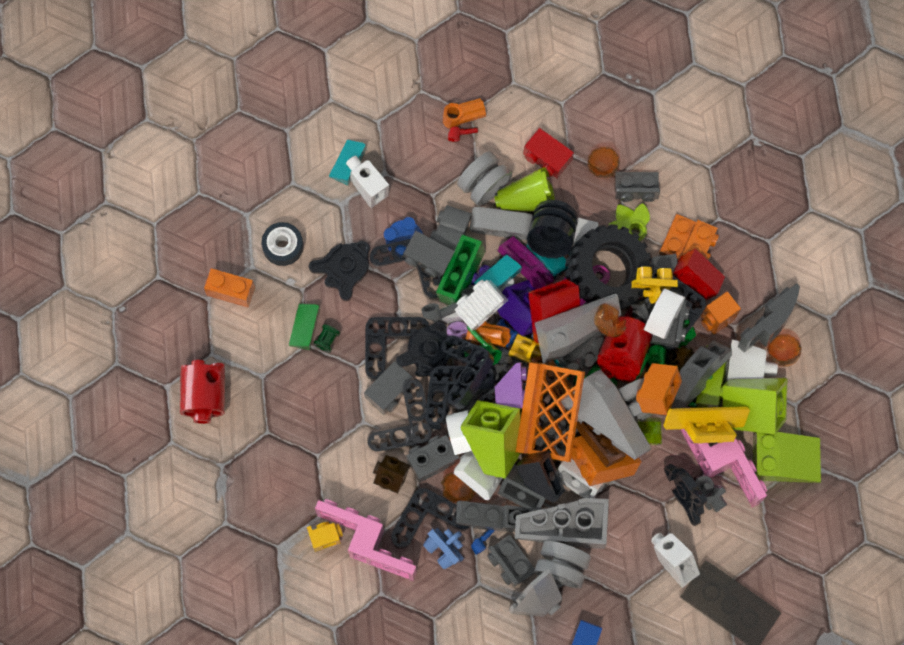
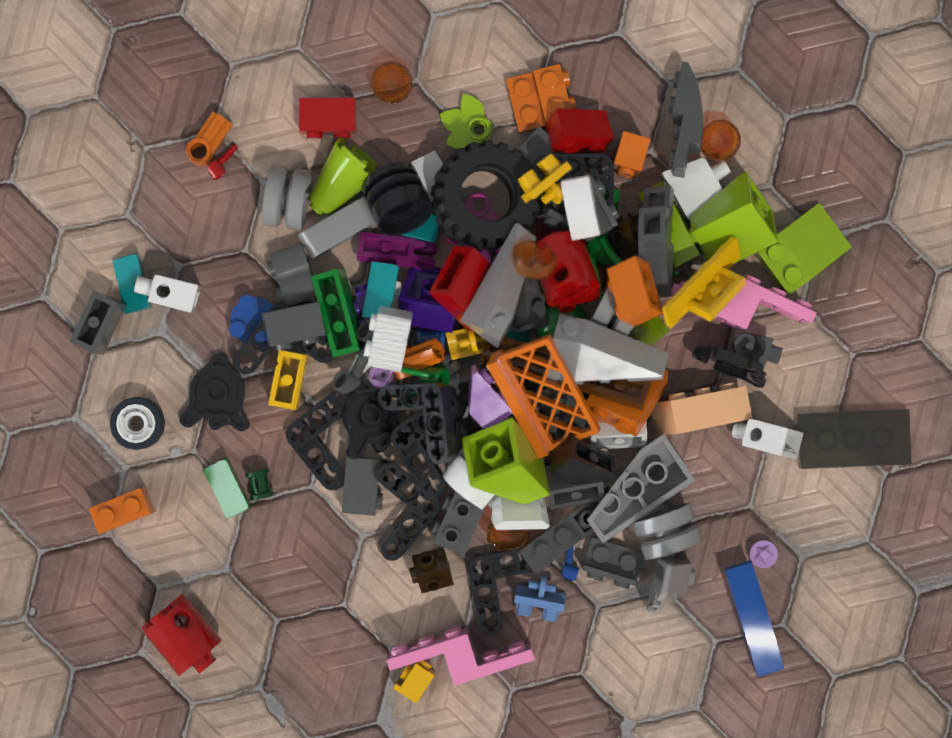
camera: 45 degrees left, 15 degrees up
dark grey bracket [615,172,660,202] -> none
none -> dark grey brick [69,291,127,355]
none -> yellow brick [268,350,309,410]
none -> light nougat wedge [651,382,753,436]
none -> lavender tile [749,540,778,568]

